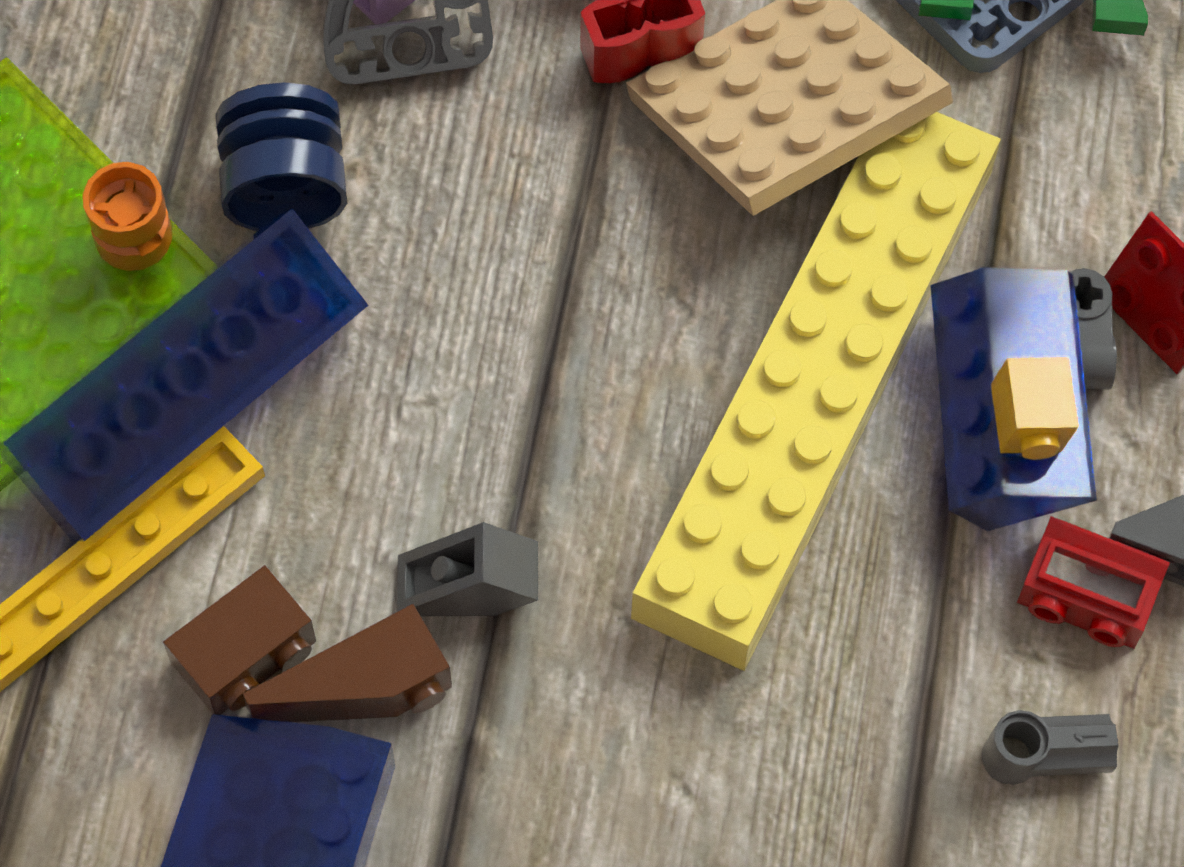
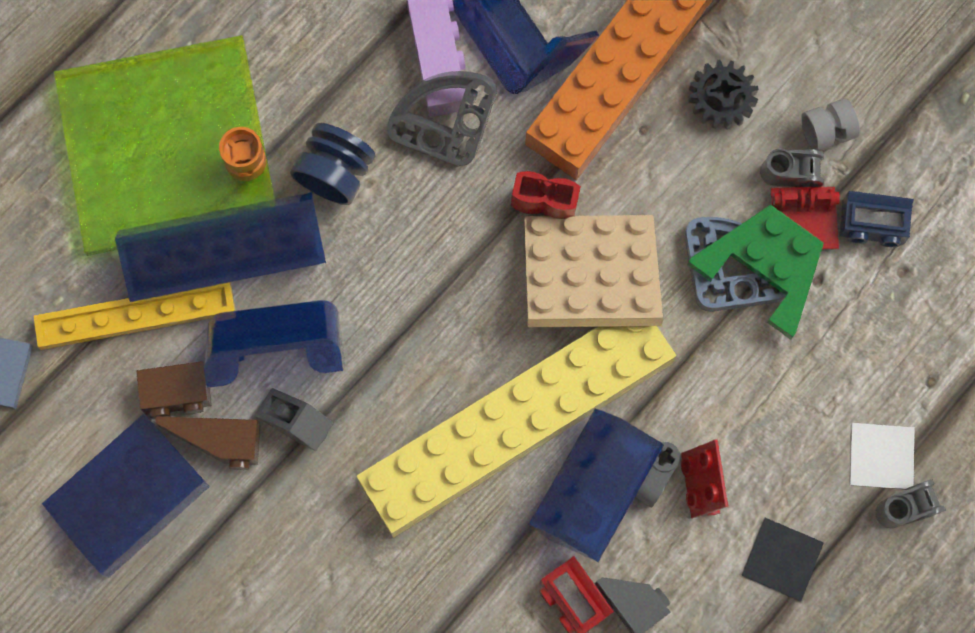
camera: 30 degrees right, 10 degrees up
yellow brick [991,357,1079,460] -> none
none -> clear blue windscreen [204,300,345,388]

